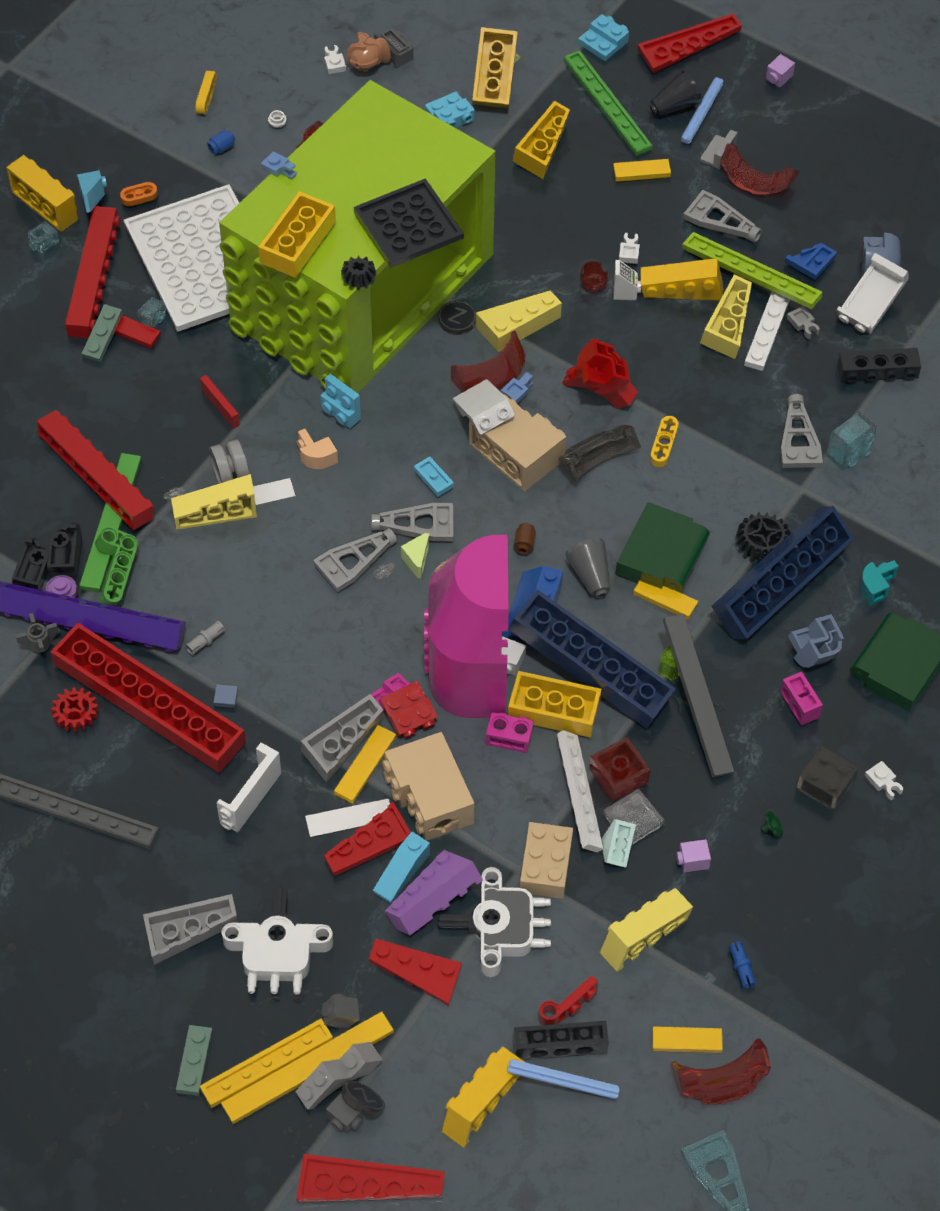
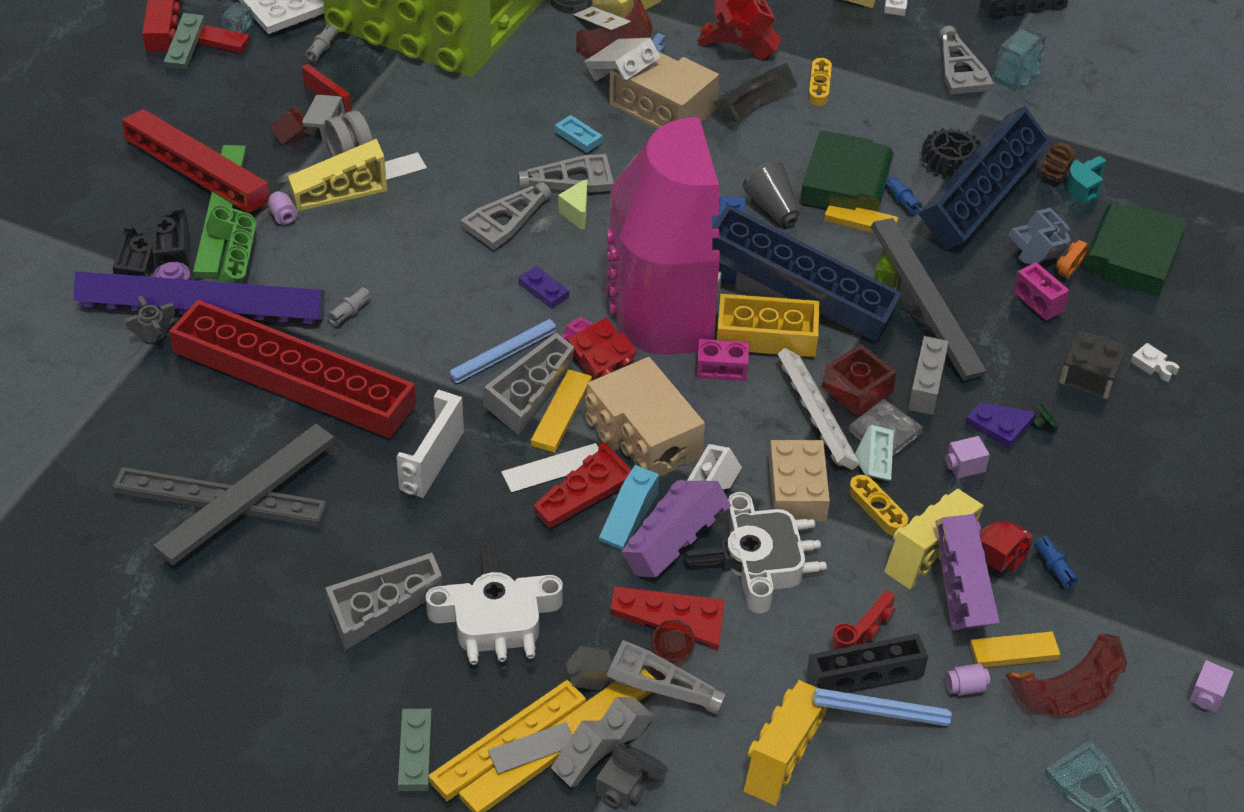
camera: 10 degrees left, 10 degrees down
red gear [51,687,99,732] -> none
sand blue tile [213,684,238,708] -> none
light nougat brick [297,429,338,469] -> none
medium azure plate [320,374,361,428] -> none
none -> dark grey tile [153,424,335,565]
none -> lavender brick [268,192,298,225]
none -> clear red panel [269,108,309,144]
none -> light grey panel [302,95,345,142]
none -> light grey pin [305,24,338,62]
none -> light blue axle [449,319,556,383]
none -> light grey sticker [488,722,572,773]
none -> dark purple plate [518,266,569,309]
none -> white sticker [573,6,631,30]
none -> light grey plate [607,640,726,715]
none -> clear red hair [652,620,695,663]
none -> white slope [687,444,742,489]
none -> yellow beam [849,475,908,536]
none -> blue pin [885,177,922,215]
none -> light grey brick [908,336,949,415]
none -> medium lavender wedge [935,514,1000,631]
none -> lavender brick [945,663,990,696]
none -> dark purple wing [965,402,1036,448]
none -> red brick [980,521,1033,573]
none -> reddish brown gear [1041,142,1076,182]
none -> orange plate [1056,240,1089,279]
none -> lavender brick [1189,660,1234,713]

